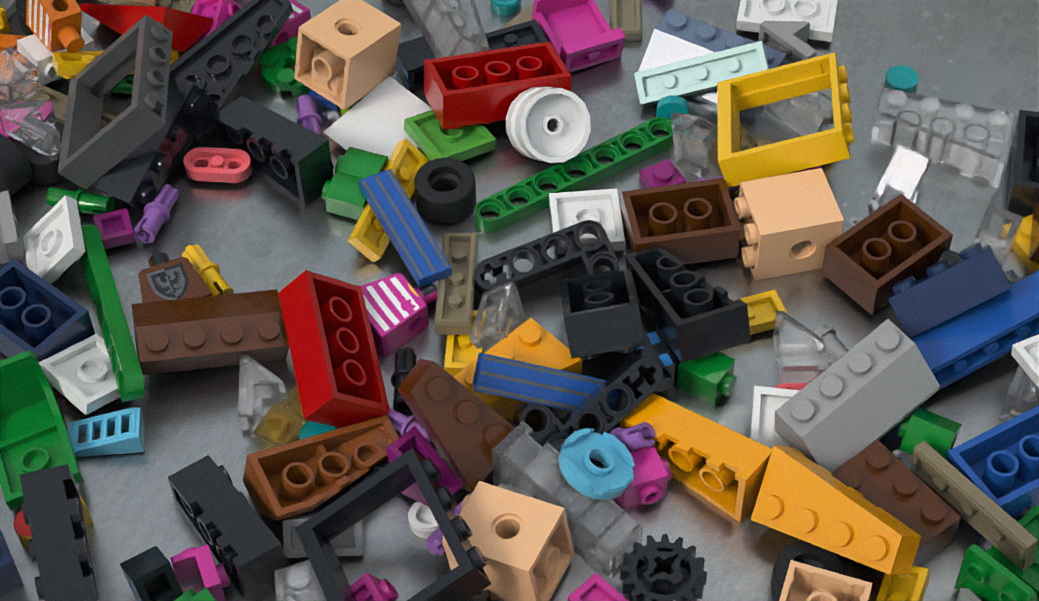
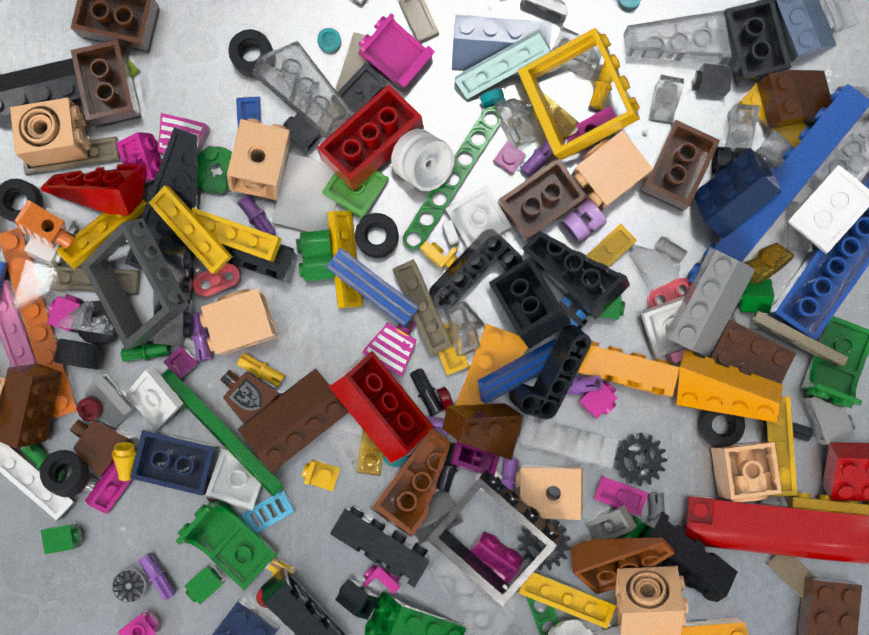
camera: 20 degrees left, 35 degrees up
medium azure tile [558,428,635,500] -> none
none -> yellow plate [149,185,232,274]
none -> yellow plate [191,207,282,262]
none -> light nougat brick [199,288,279,356]
none -> yellow bracket [302,459,341,492]
none -> yellow bracket [420,240,458,270]
none -> white tile [442,220,459,246]
none -> lavender wheel [560,198,607,244]
none -> black brick [694,63,733,96]
none -> clear yellow slope [744,242,794,285]

